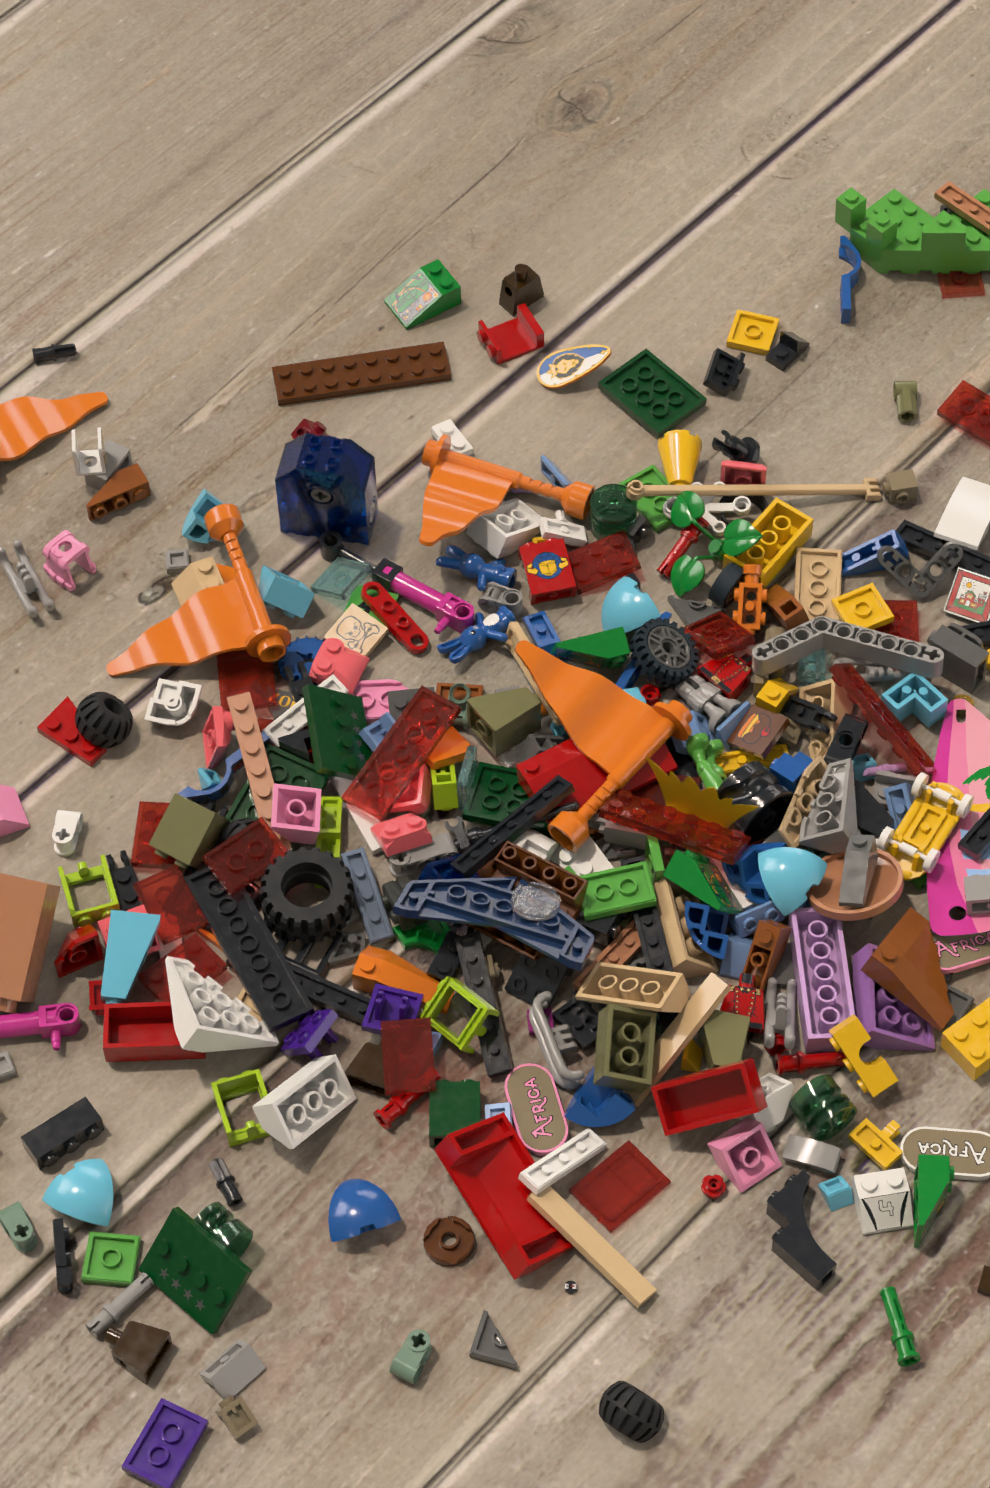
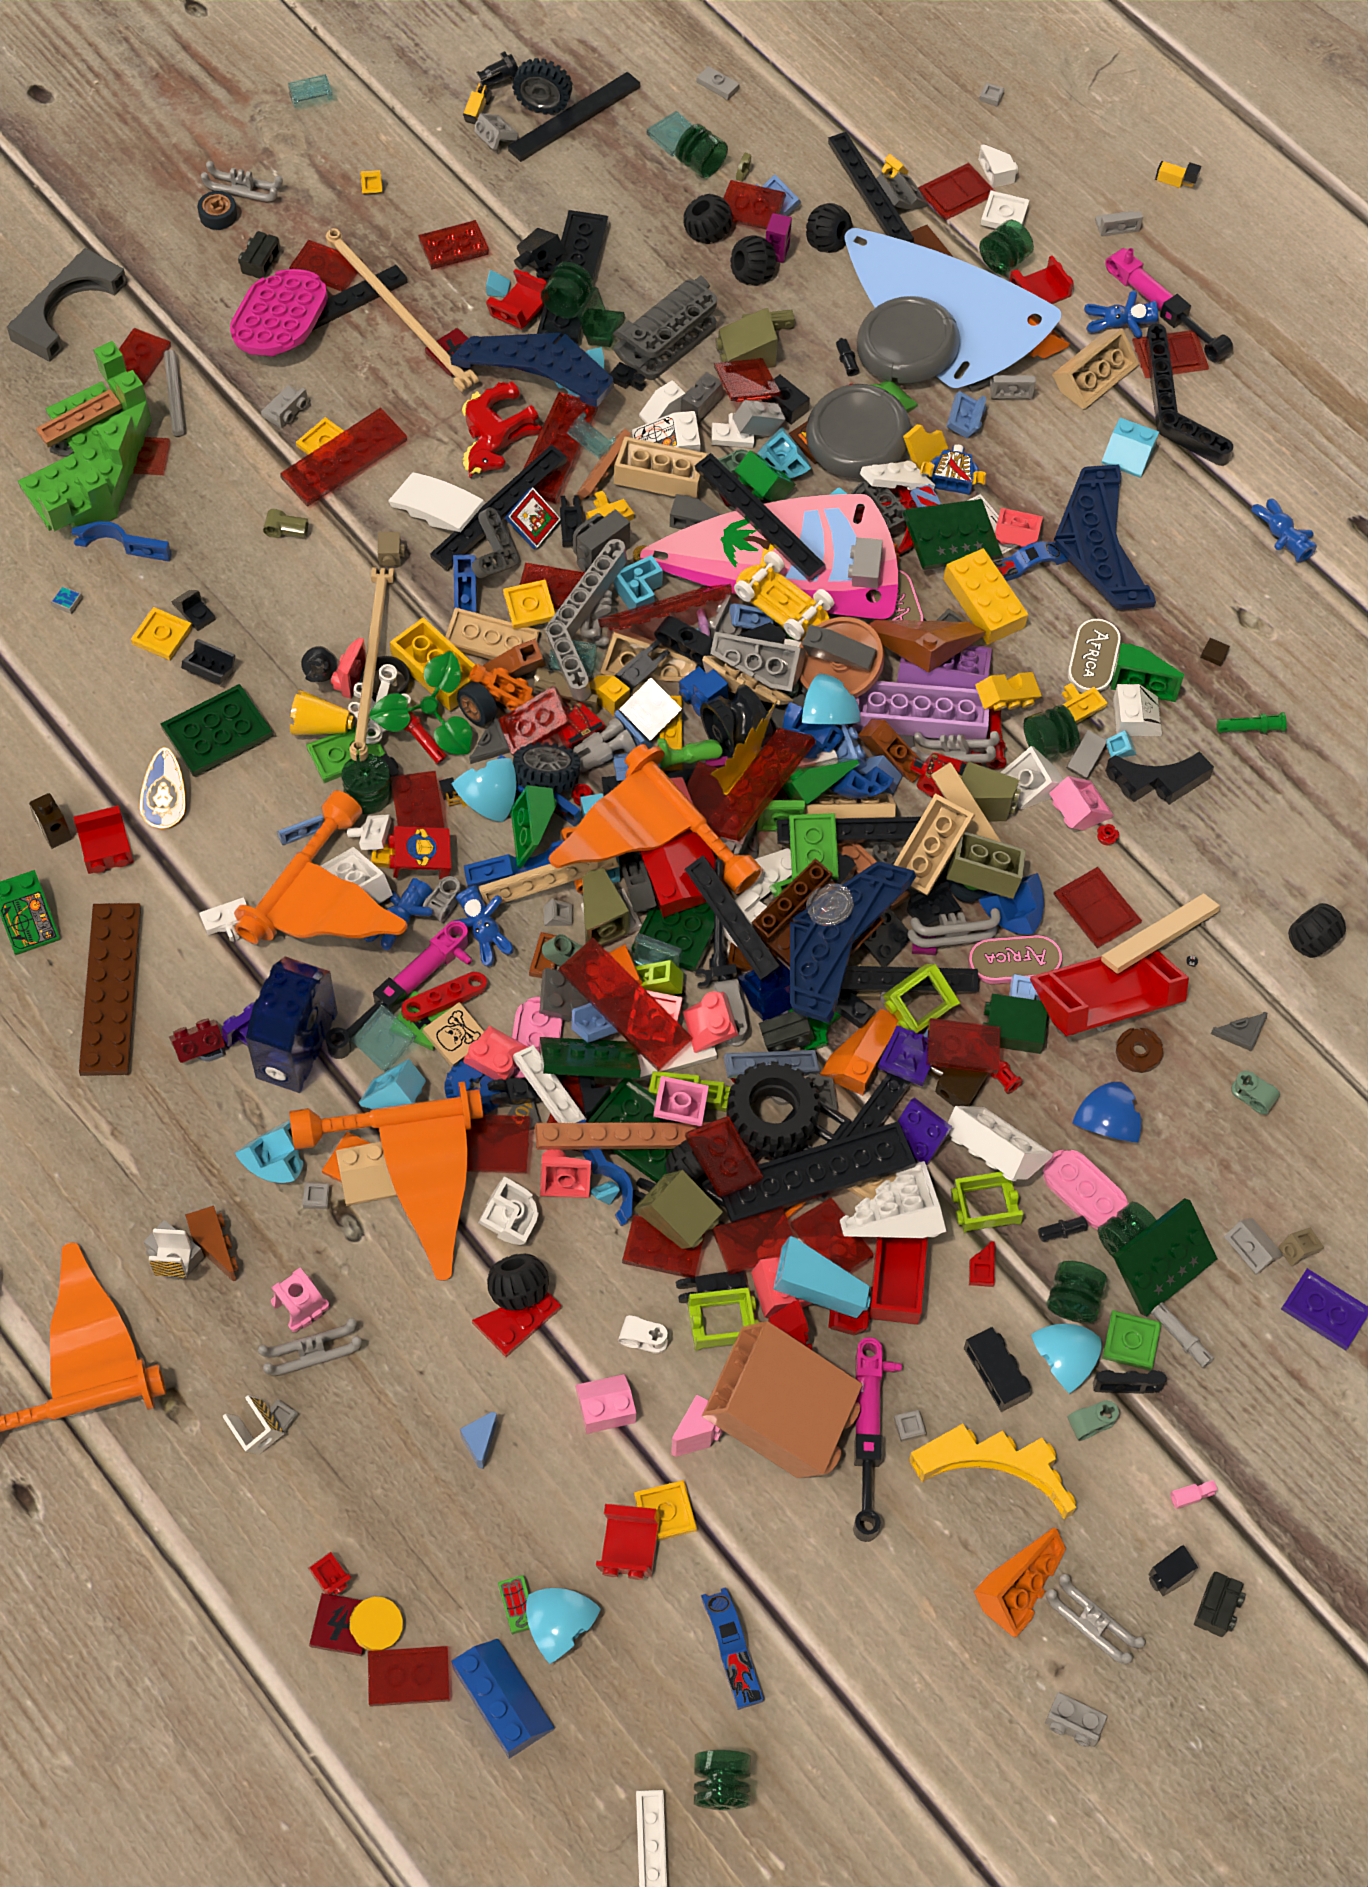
camera: 85 degrees left, 5 degrees up
dark brown torso [104,1321,172,1385] -> none
white tile [518,1128,606,1195] -> none
red piece [651,1058,768,1136] -> none
none -> tile [51,586,82,614]
none -> red tile [969,1241,995,1287]
none -> bright pink tile [1043,1150,1128,1230]
none -> clear green wheel [1046,1261,1108,1323]

